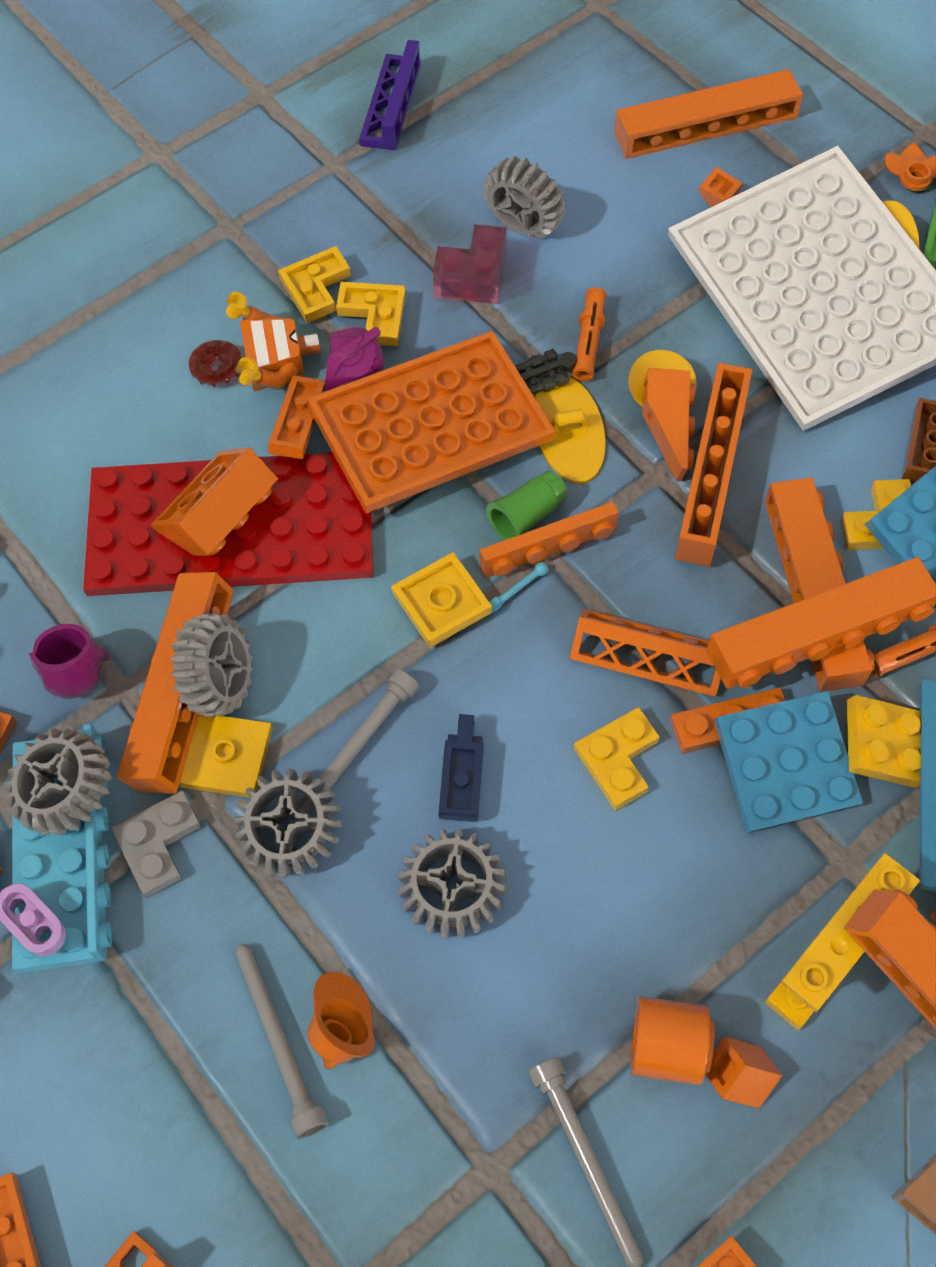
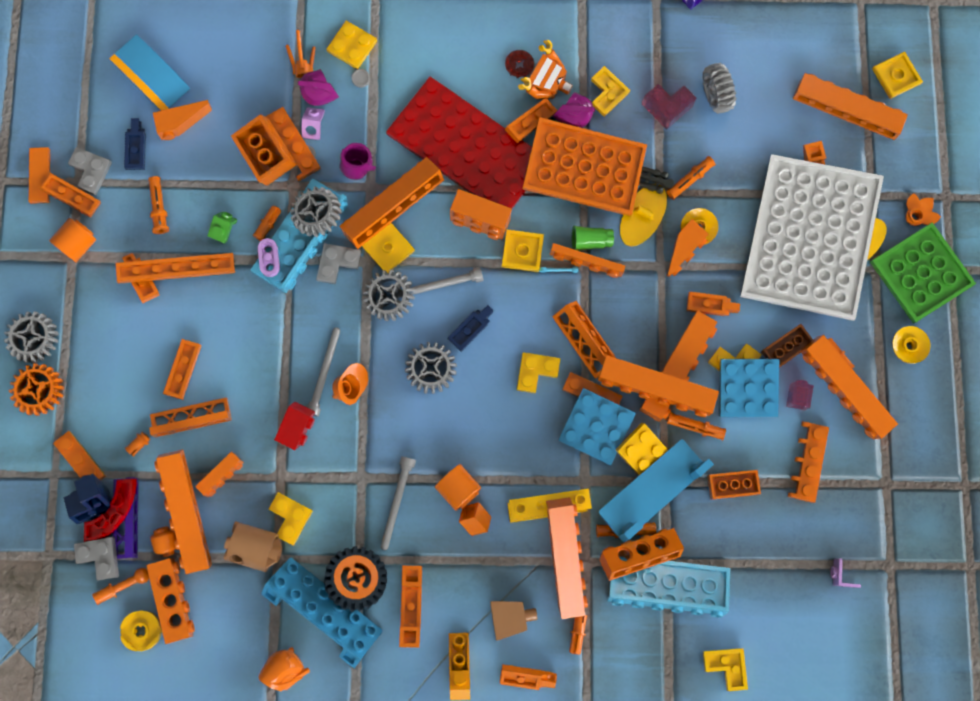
camera: 30 degrees right, 15 degrees up
orange slope [151,447,278,556] -> none
light grey gear [169,613,254,717] -> none
yellow plate [278,246,351,323] -> none
orange brick [675,363,753,567] -> none
none -> red brick [274,402,315,450]
none -> orange brick [450,189,512,240]
none -> orange hinge [686,292,740,316]
none -> yellow plate [872,51,923,99]

